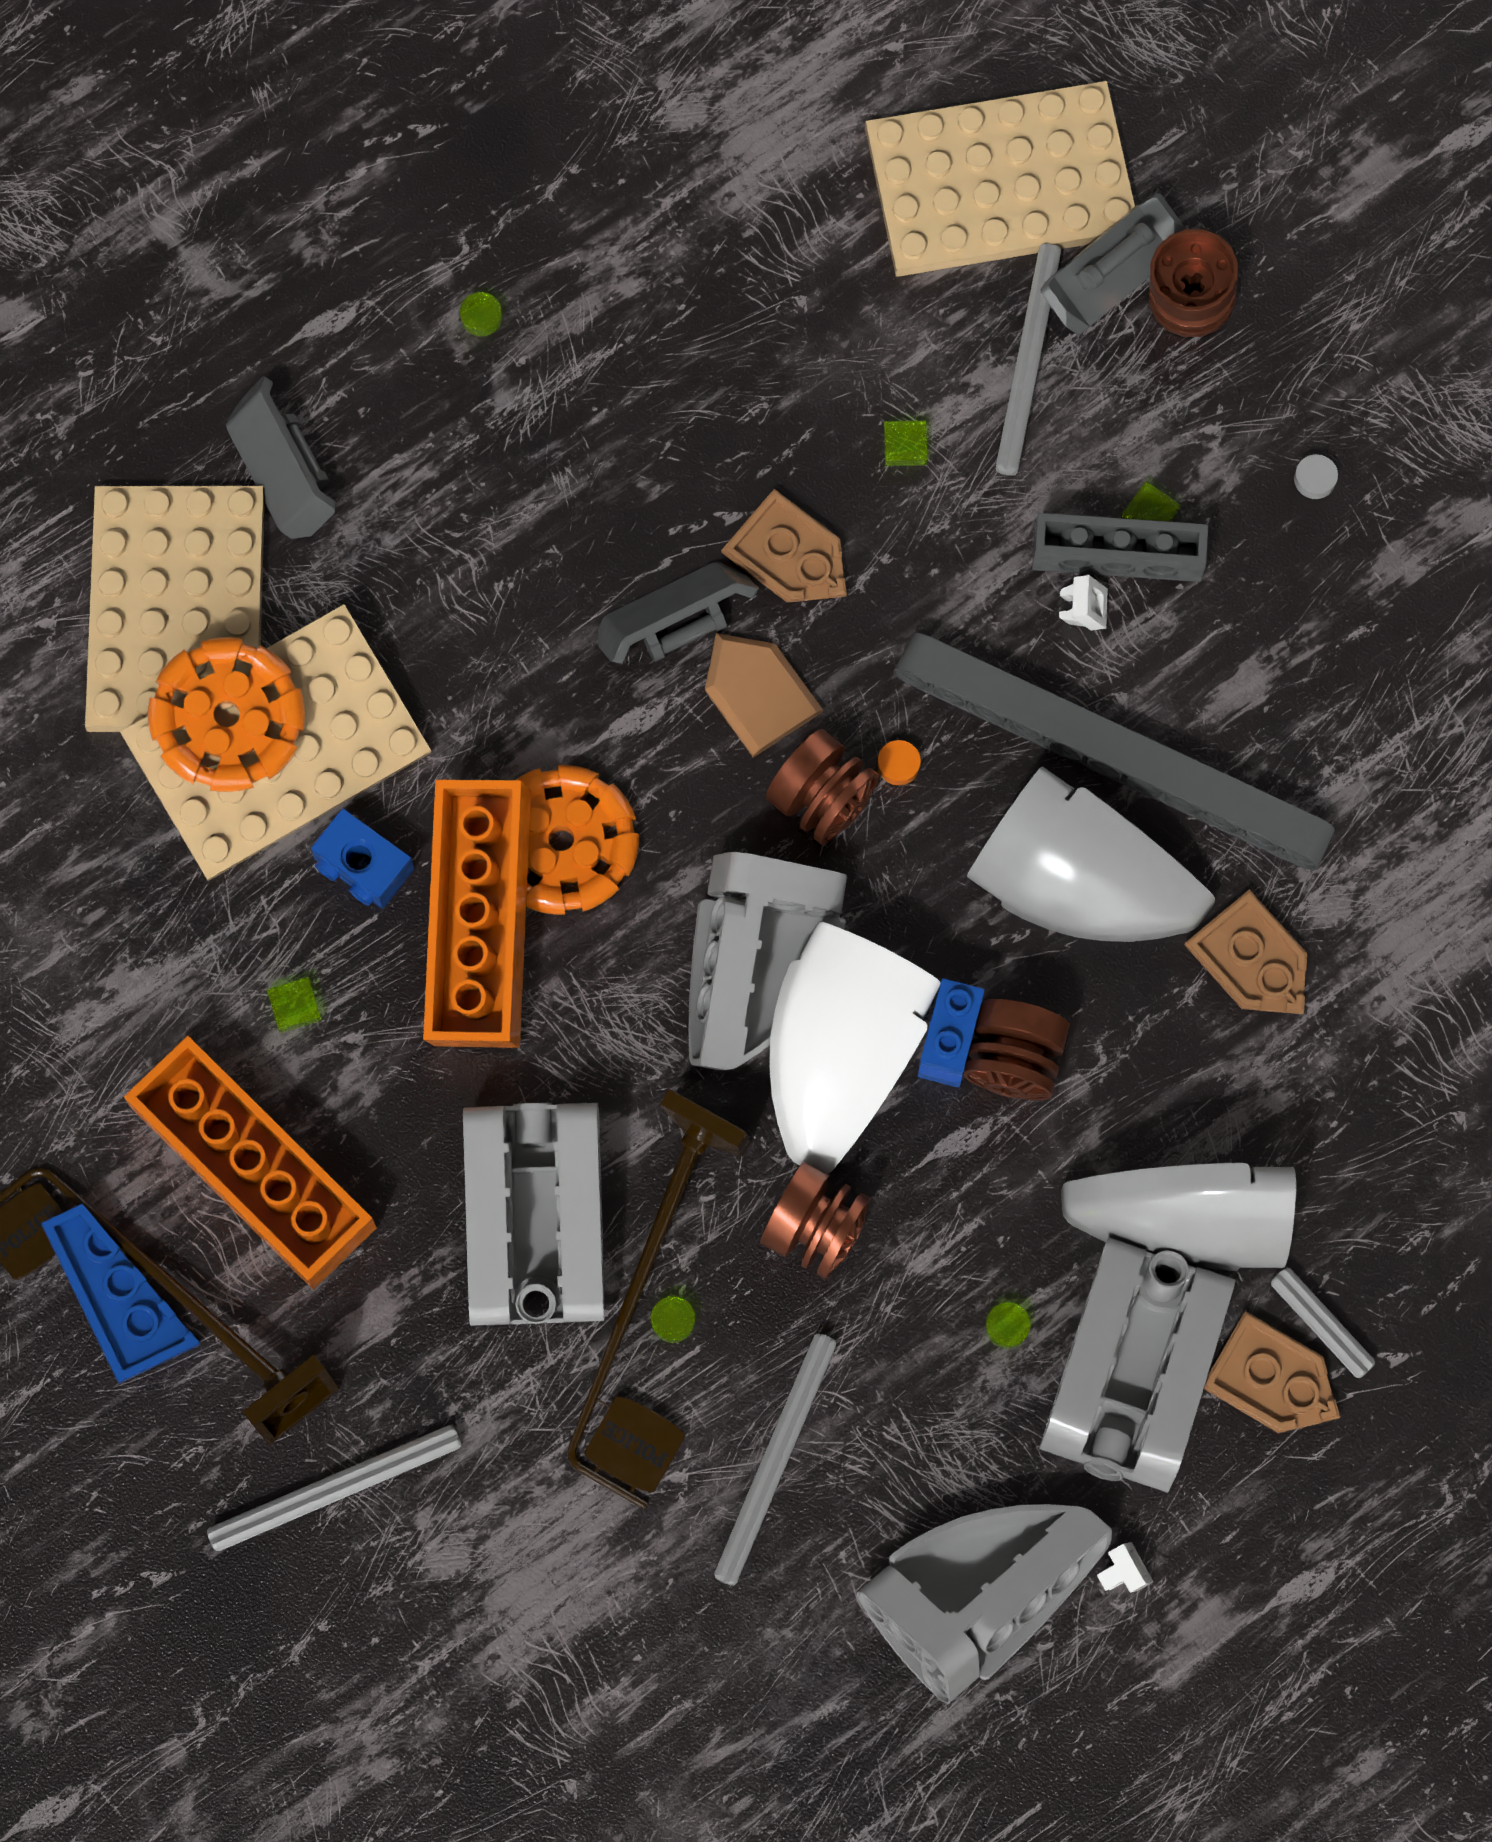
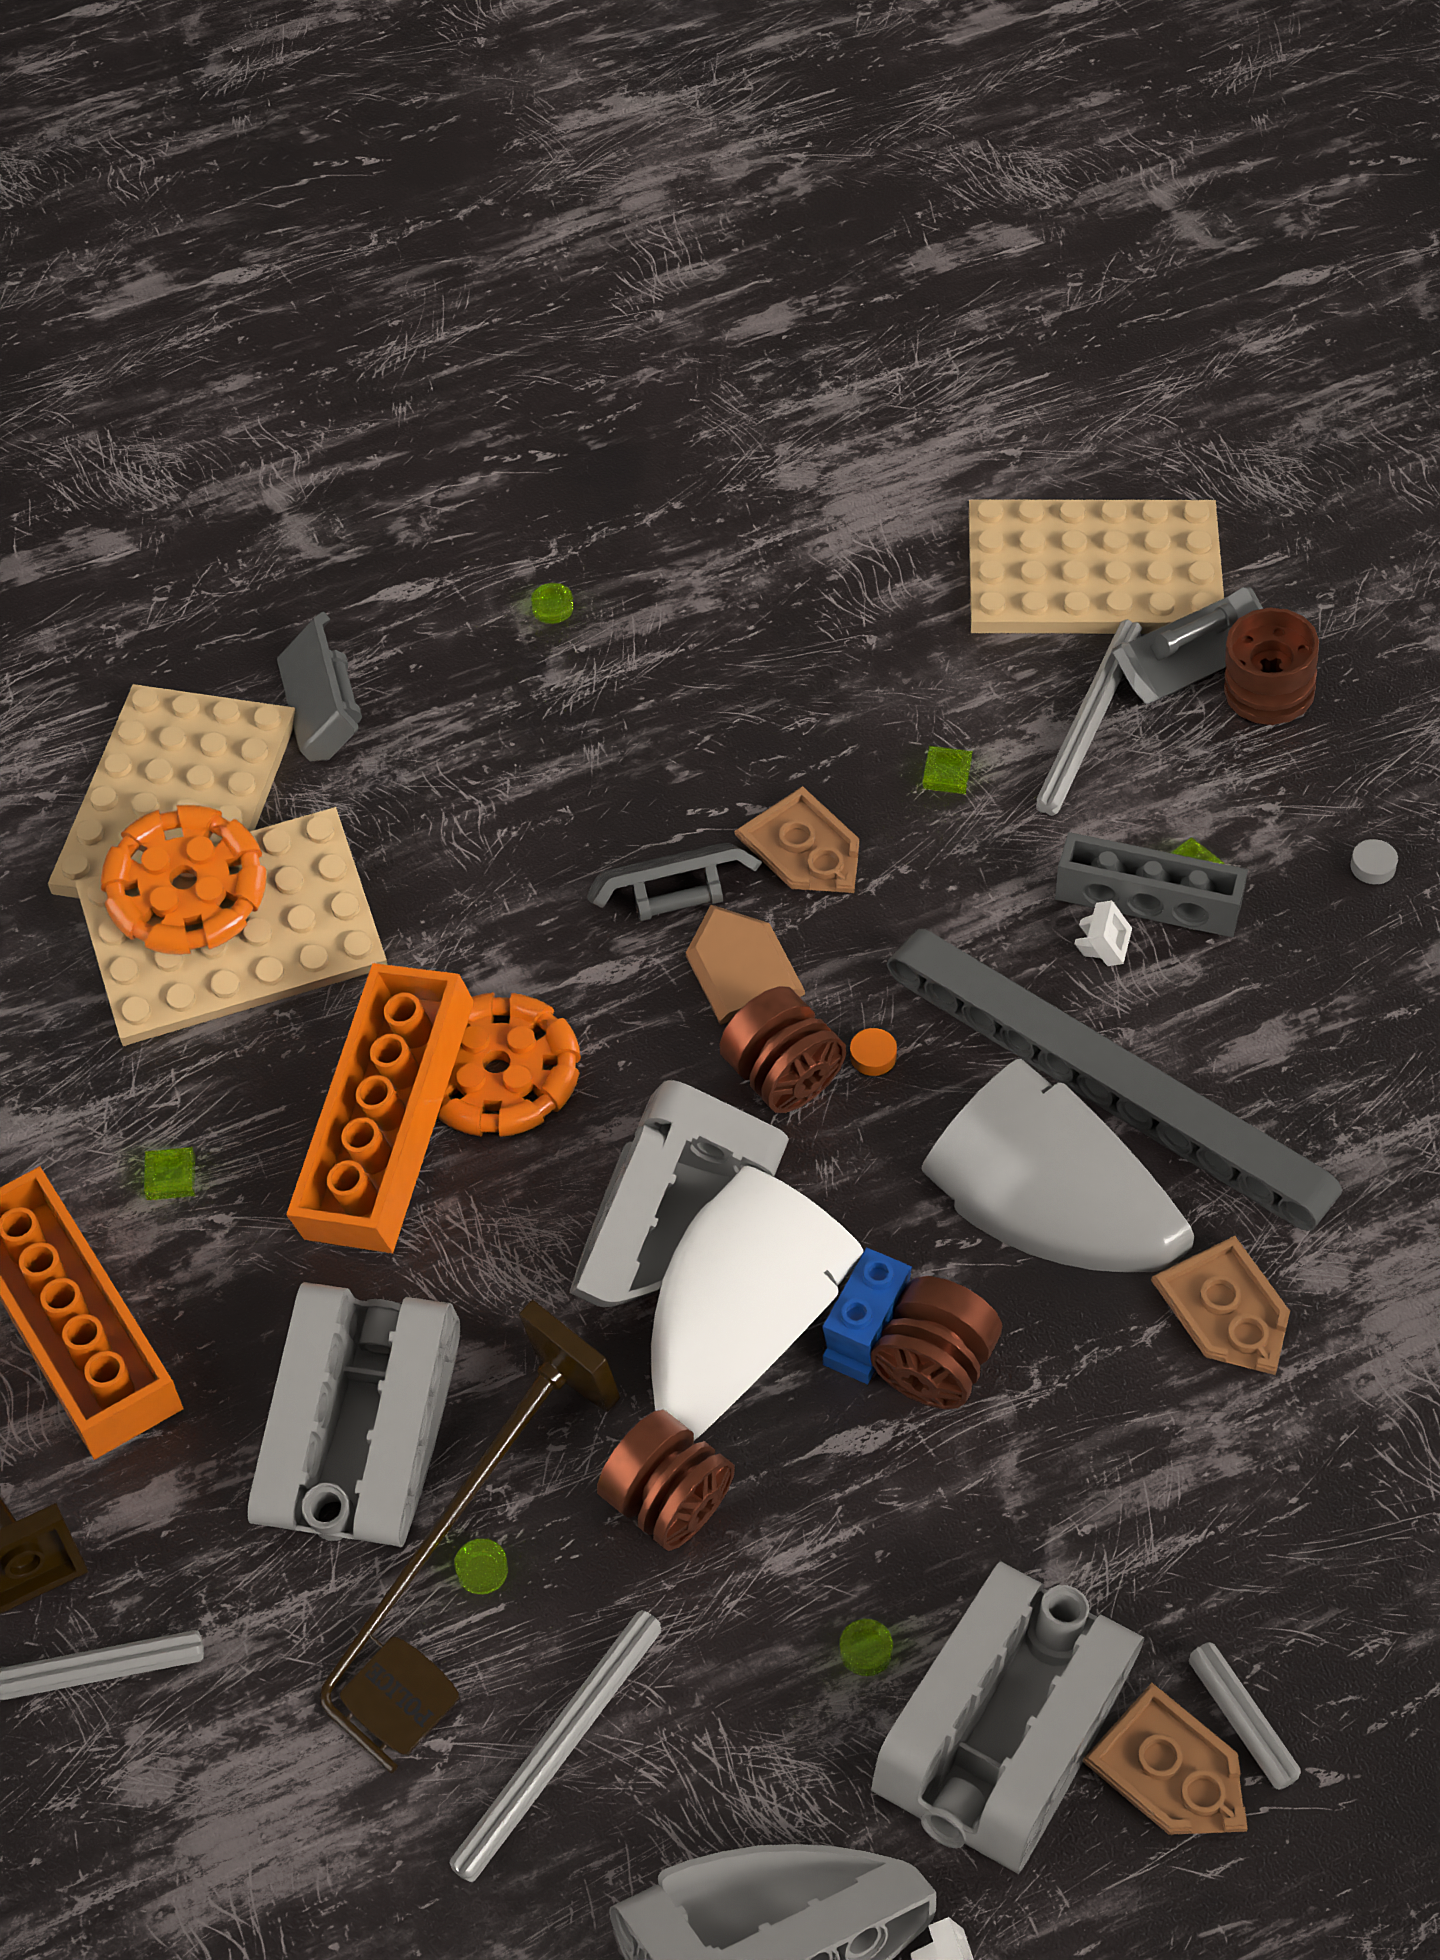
camera: 15 degrees right, 20 degrees down
blue brick [311,808,414,909] -> none
light grey panel [1061,1163,1296,1271] -> none

